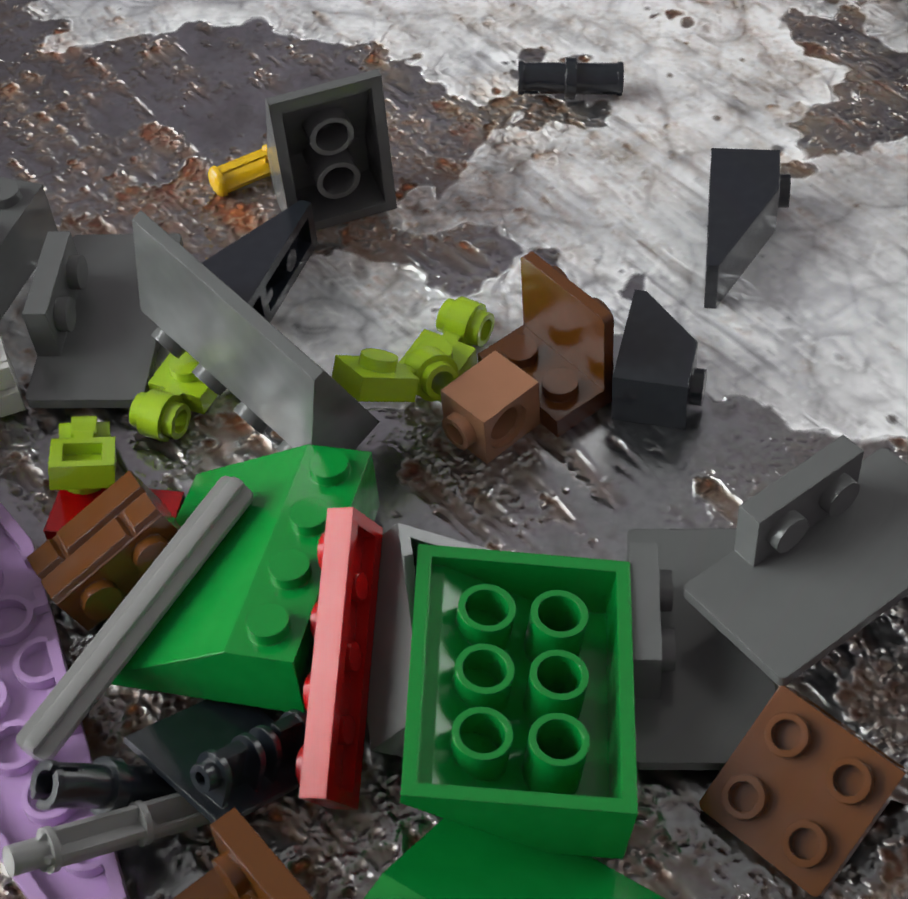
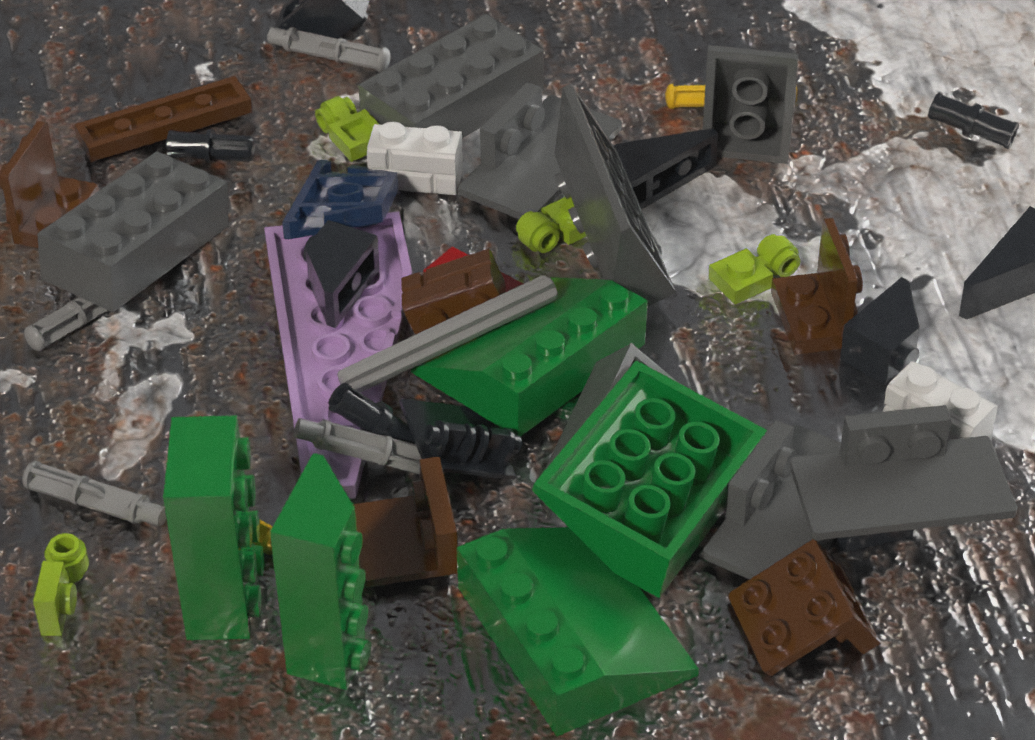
camera: 25 degrees right, 5 degrees down
lime plate [48,416,116,495] -> none
red plate [296,507,383,810] -> none
lime plate [332,346,459,402] -> none
nougat brick [440,350,541,464] -> none
none -> white brick [883,361,998,440]

